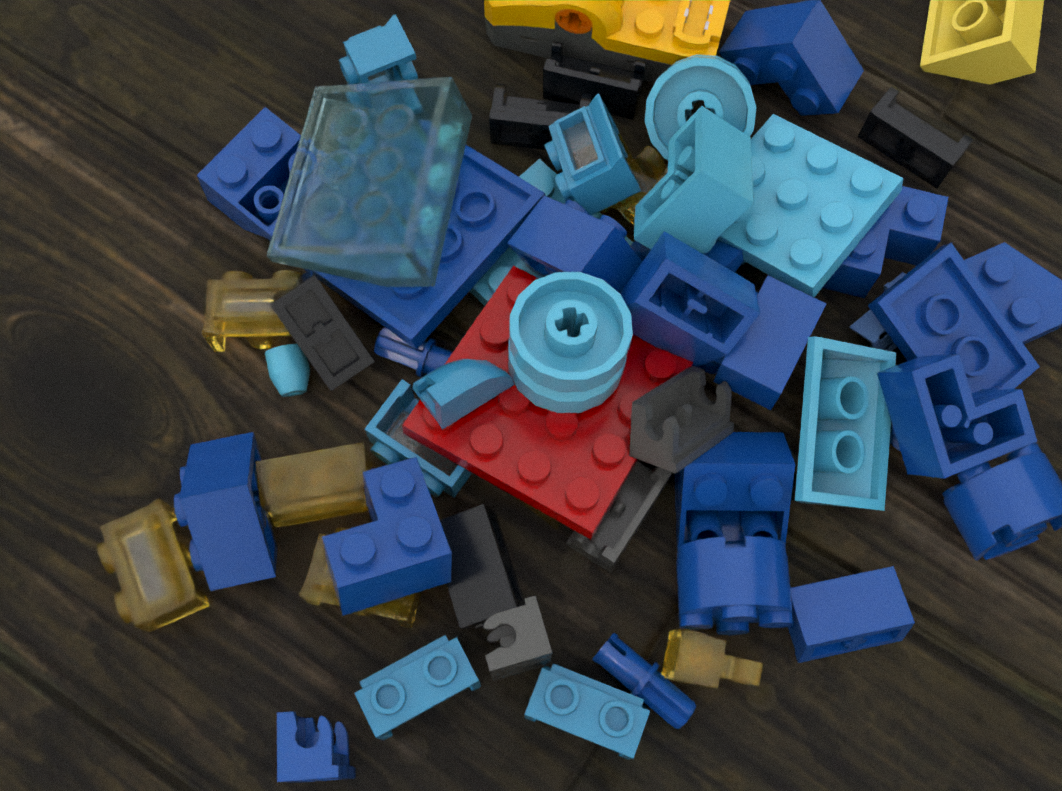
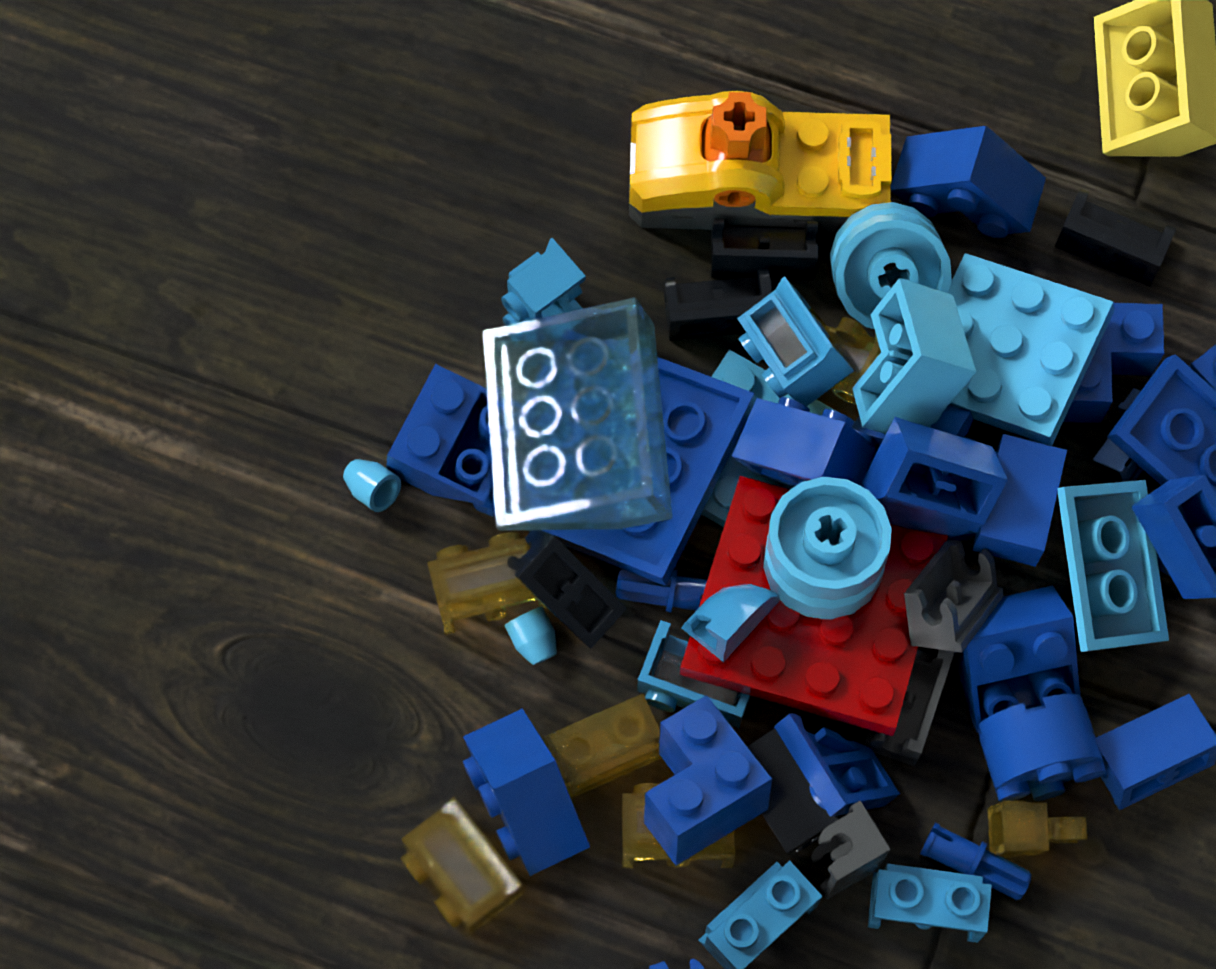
camera: 15 degrees left, 0 degrees up
none -> medium azure hose [343,459,401,512]
none -> blue wing [774,713,900,817]

